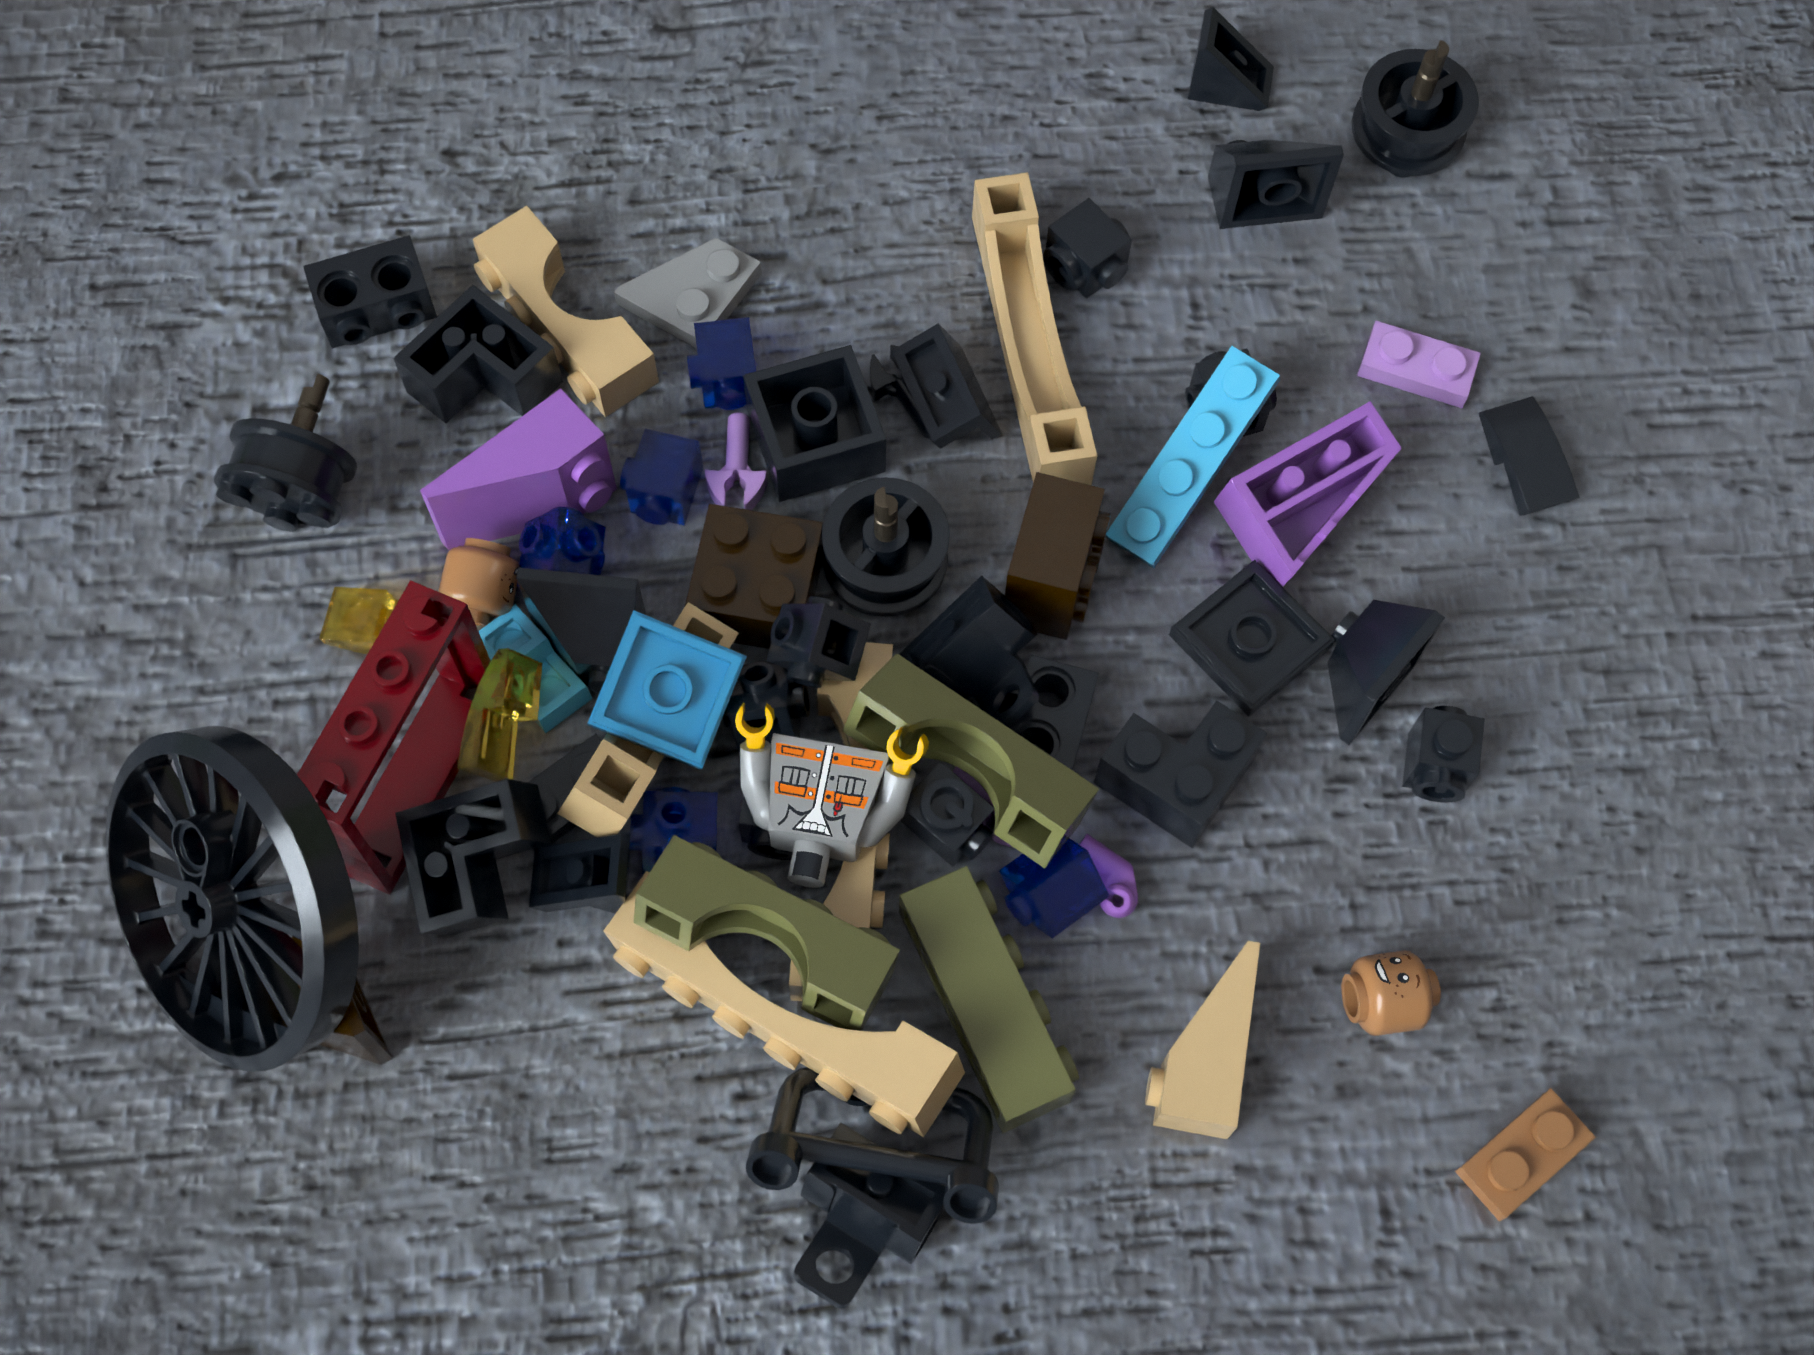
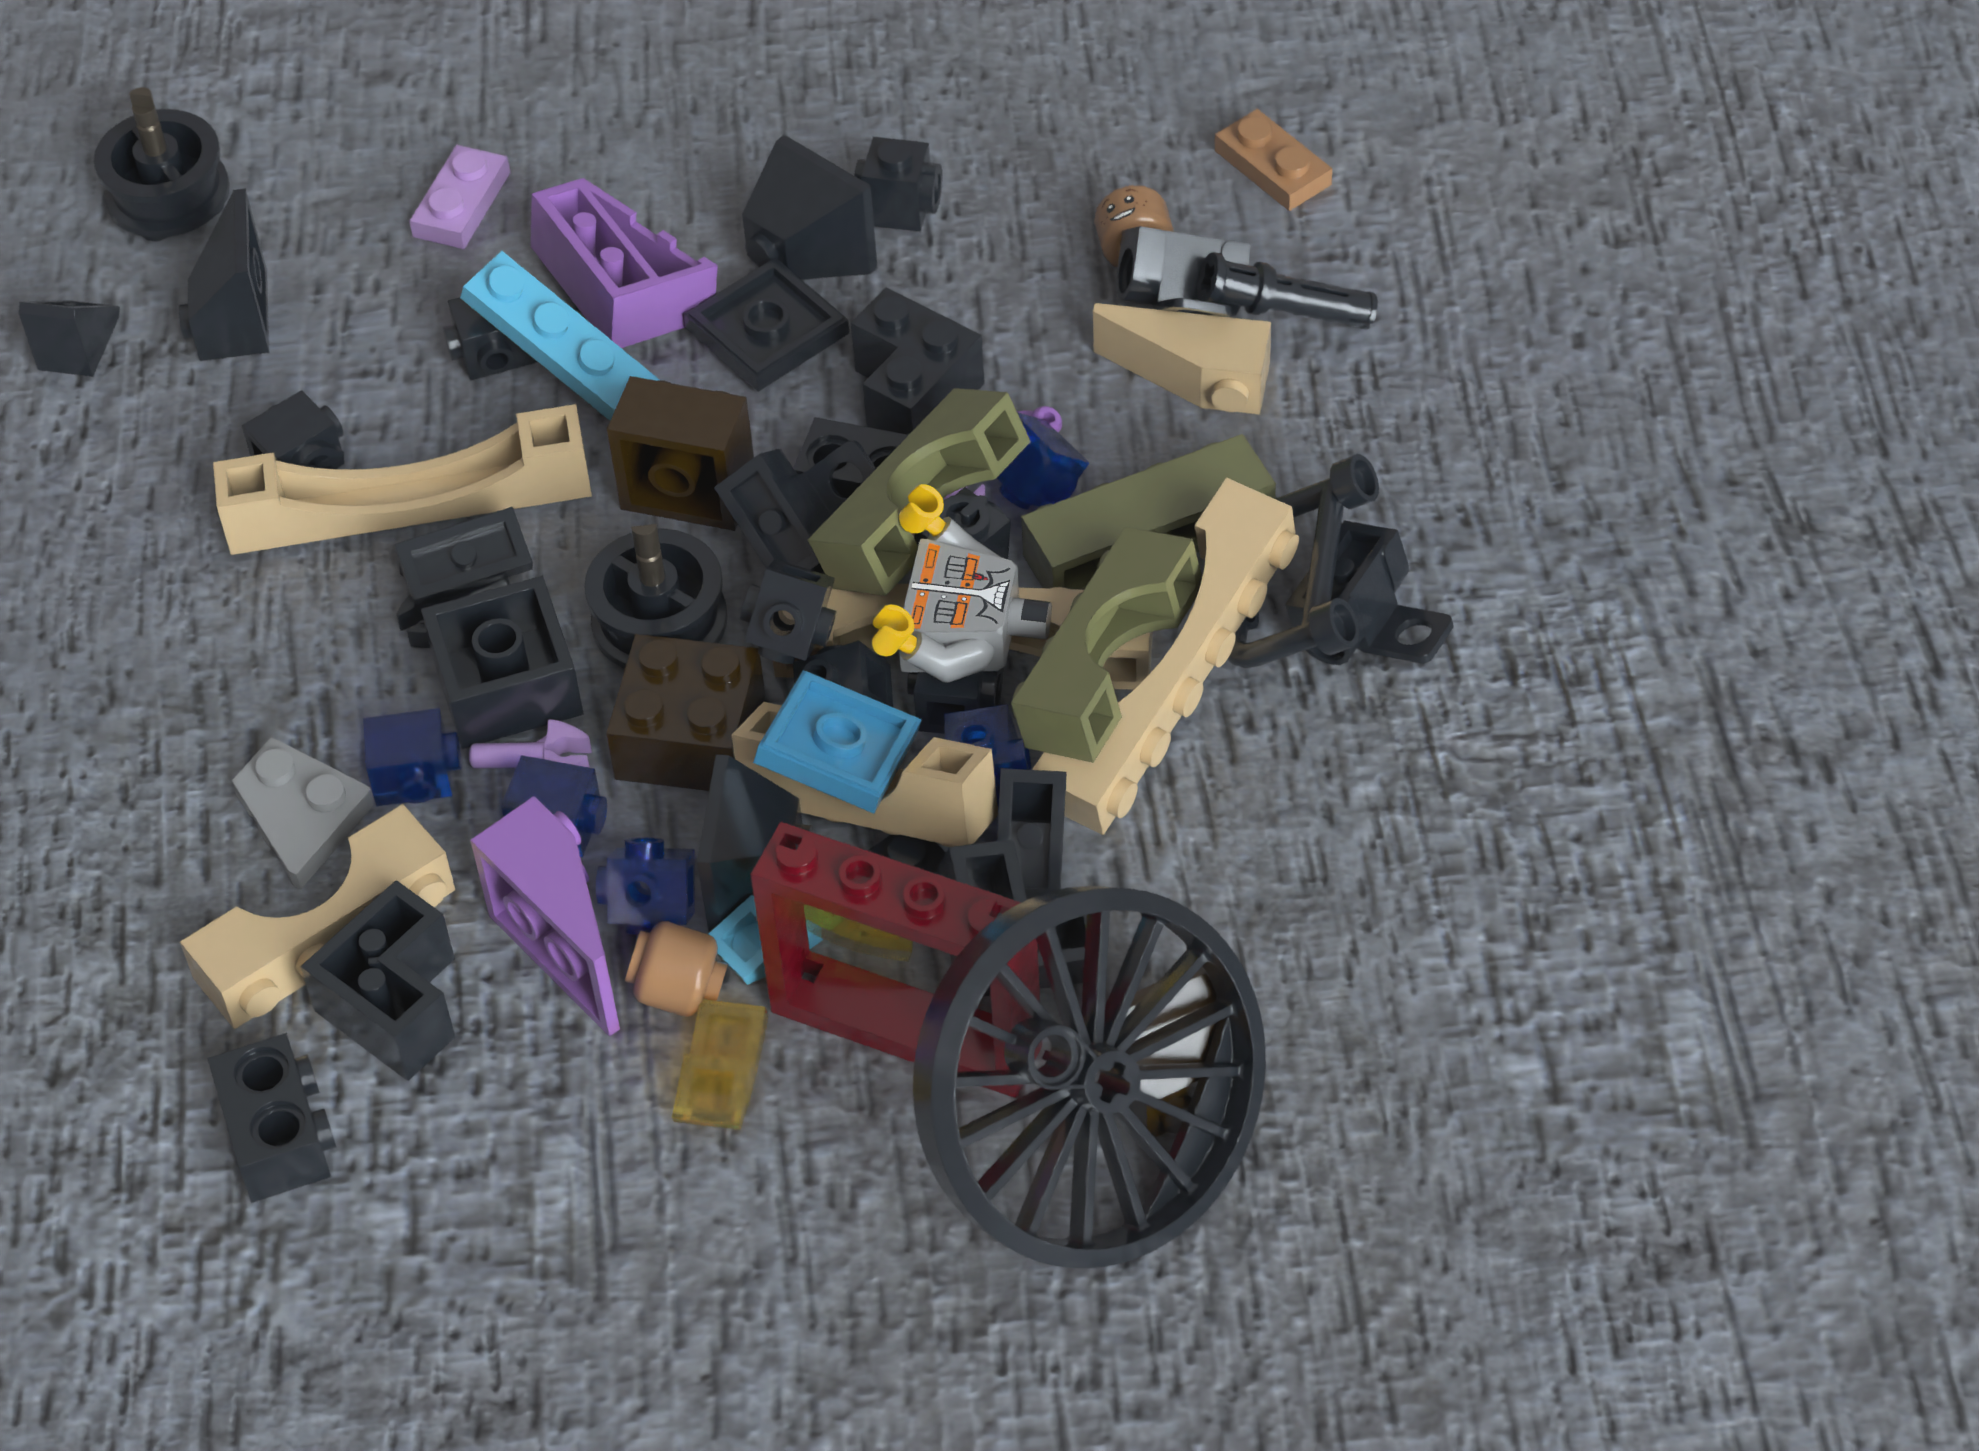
camera: 85 degrees left, 15 degrees down
black wheel [214,374,357,532] -> none
black slope [1479,396,1580,516] -> none
none -> piece [1116,226,1251,317]
none -> black pin [1197,252,1378,330]

